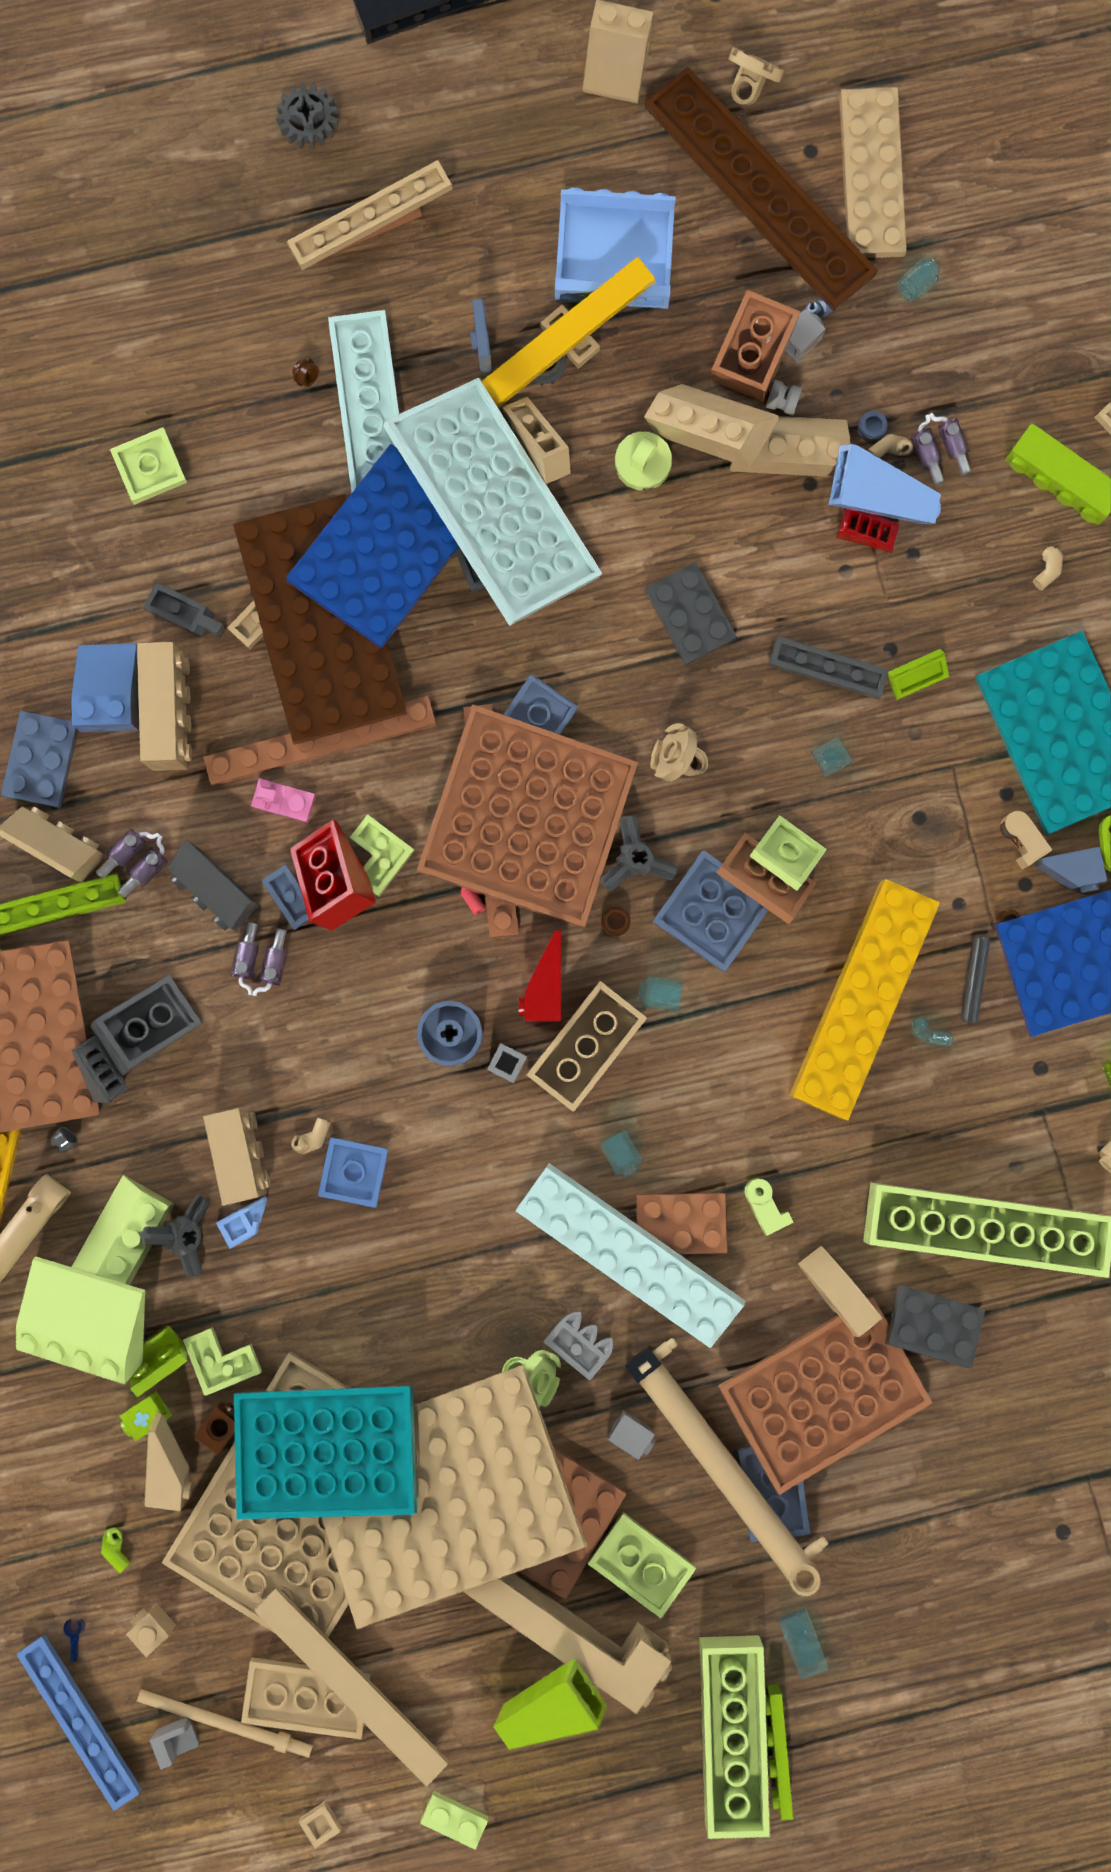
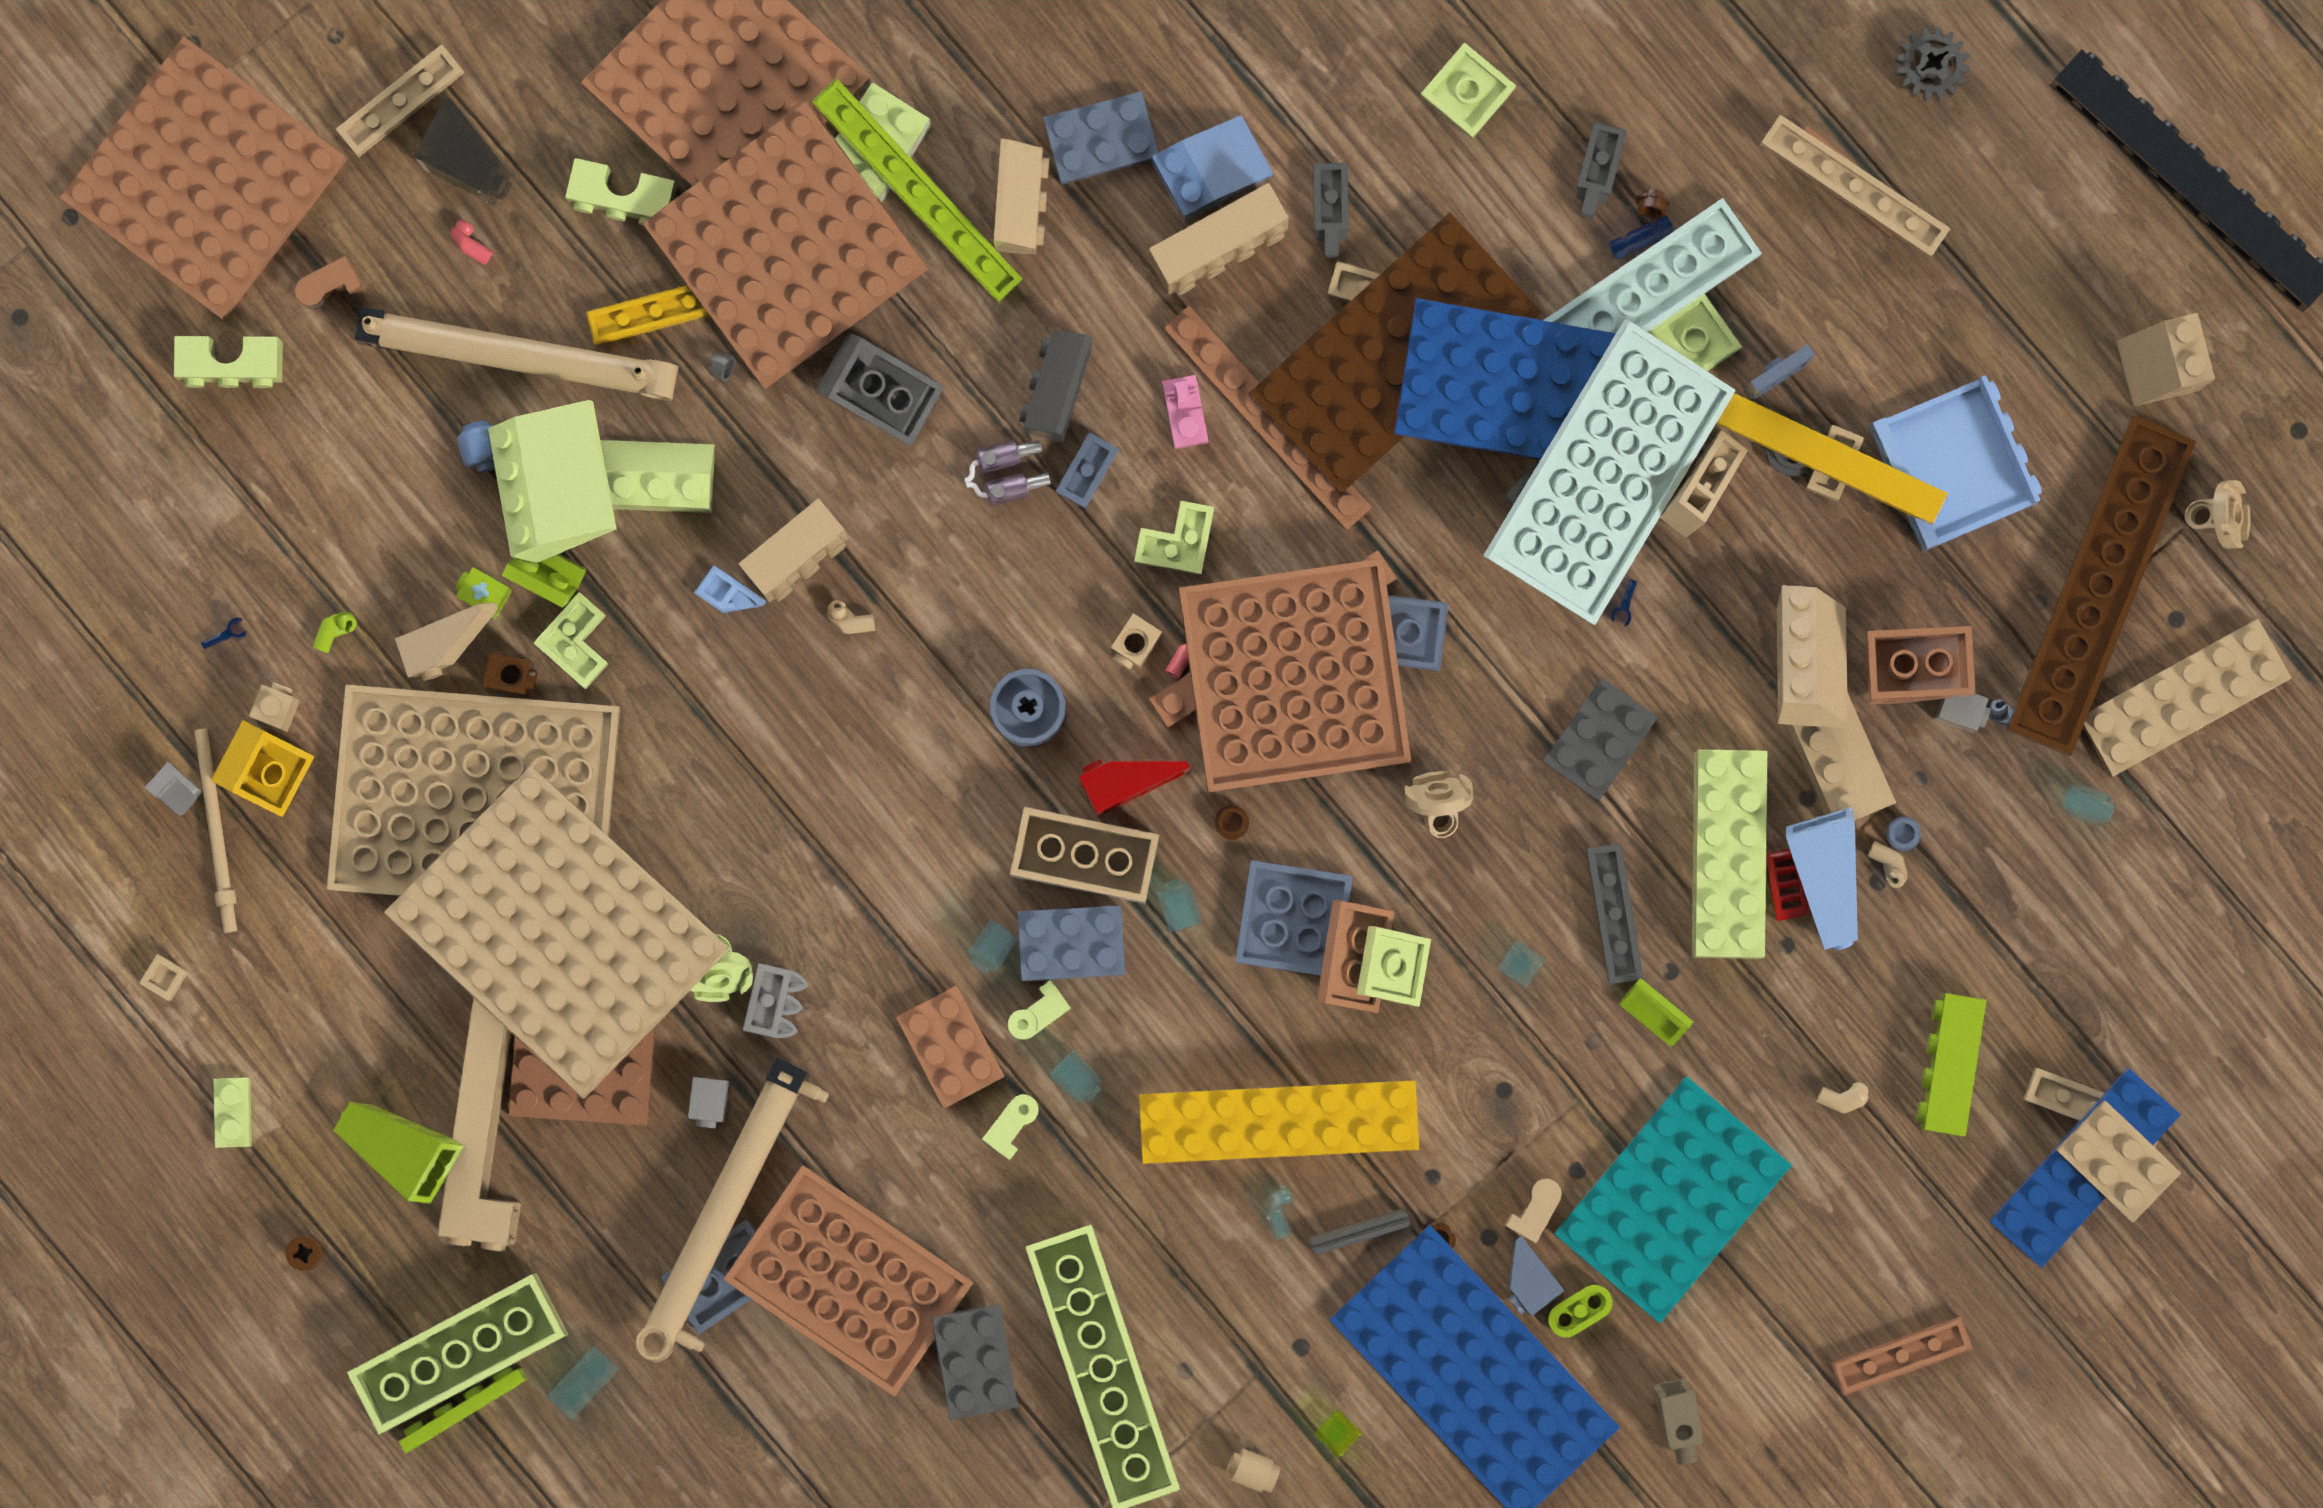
camera: 65 degrees right, 0 degrees up
medium blue plate [16,1634,142,1811] -> none
dark grey slope [71,1036,128,1103] -> none
clear purple piece [96,829,168,898] -> none
dark grey bush [140,1195,210,1277] -> none
teal plate [234,1385,418,1520] -> none
tan plate [241,1658,371,1740] -> none
tan tile [254,1586,449,1787] -> none
red slope [290,820,376,931] -> none
medium blue plate [318,1137,389,1208] -> none
light grey brick [487,1043,527,1083] -> none
light aqua plate [516,1163,745,1348] -> none
yellowish green plate [588,1512,696,1618] -> none
dark grey bush [600,815,677,892] -> none
yellowish green tile [615,432,672,490] -> none
light grey wheel [766,379,802,416] -> none
tan slope [798,1246,883,1337] -> none
clear purple piece [911,413,972,485] -> none
none -> yellow slope [211,720,314,817]
none -> reddish brown wheel [286,1236,324,1271]
none -> medium blue head [457,420,495,473]
none -> yellowish green leg [1008,980,1071,1040]
none -> sand blue brick [1018,905,1125,982]
none -> clear light blue brick [1049,1050,1102,1104]
none -> tan brick [1111,613,1162,670]
none -> dark grey hinge [1576,122,1627,220]
none -> clear blue axle [1609,216,1674,259]
none -> clear blue hand [1610,579,1637,627]
none -> yellowish green tile [1648,294,1742,372]
none -> yellowish green brick [1692,749,1767,959]

